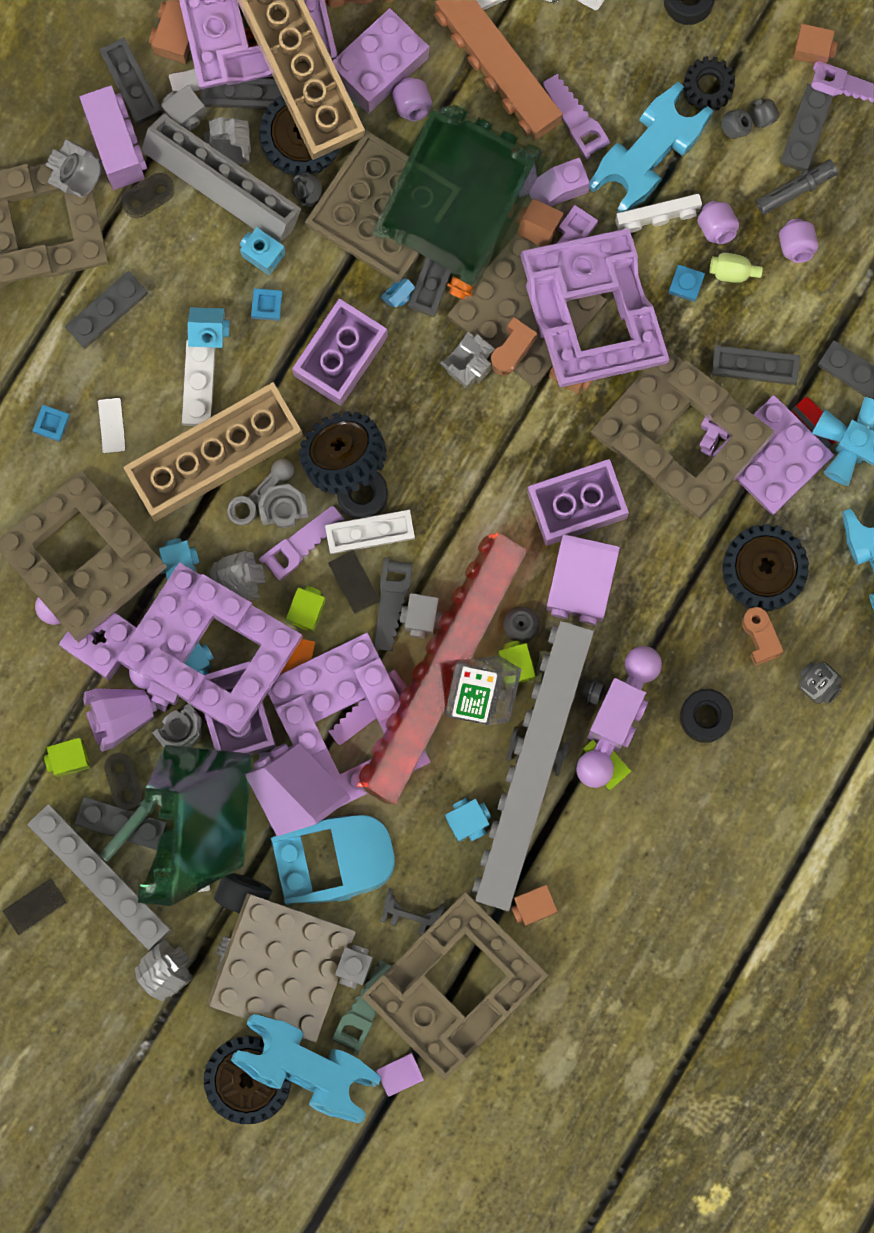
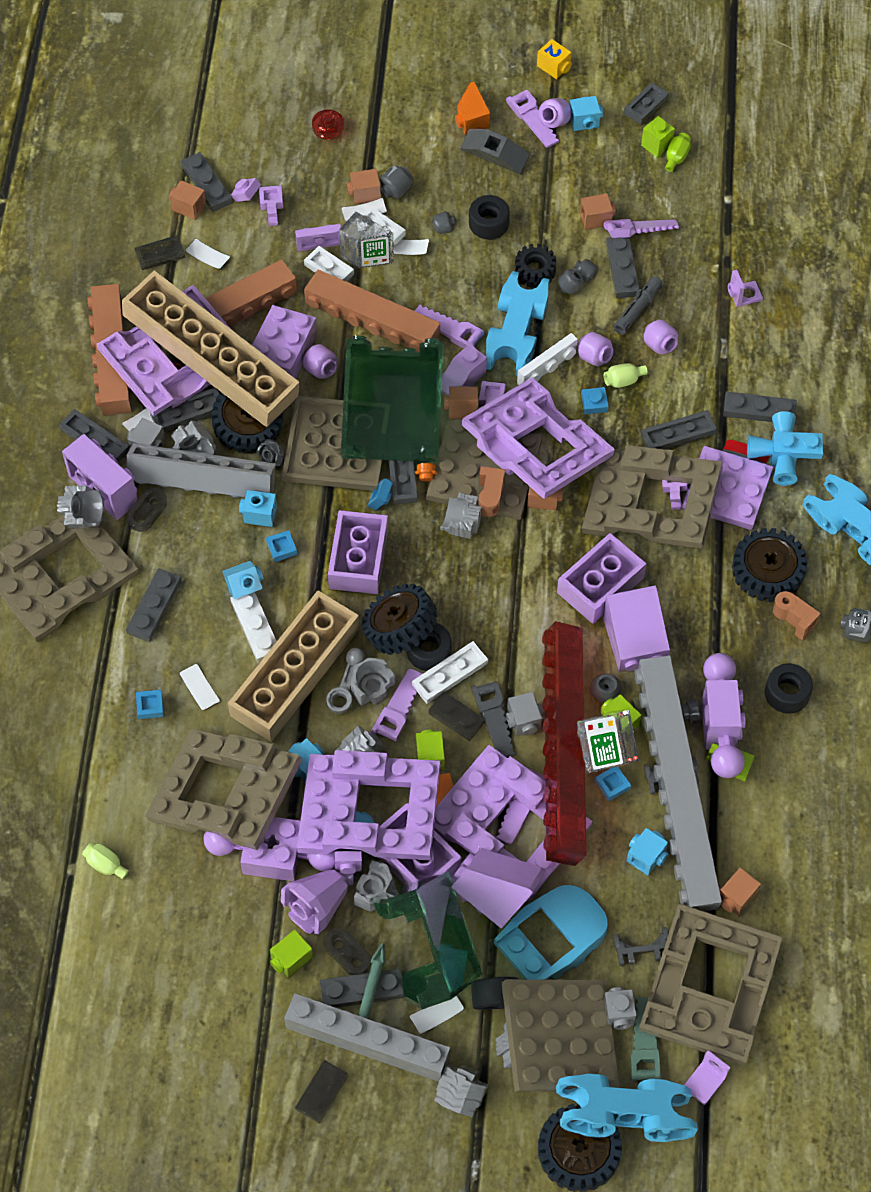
camera: 30 degrees left, 20 degrees down
none -> dark azure plate [594,765,631,802]

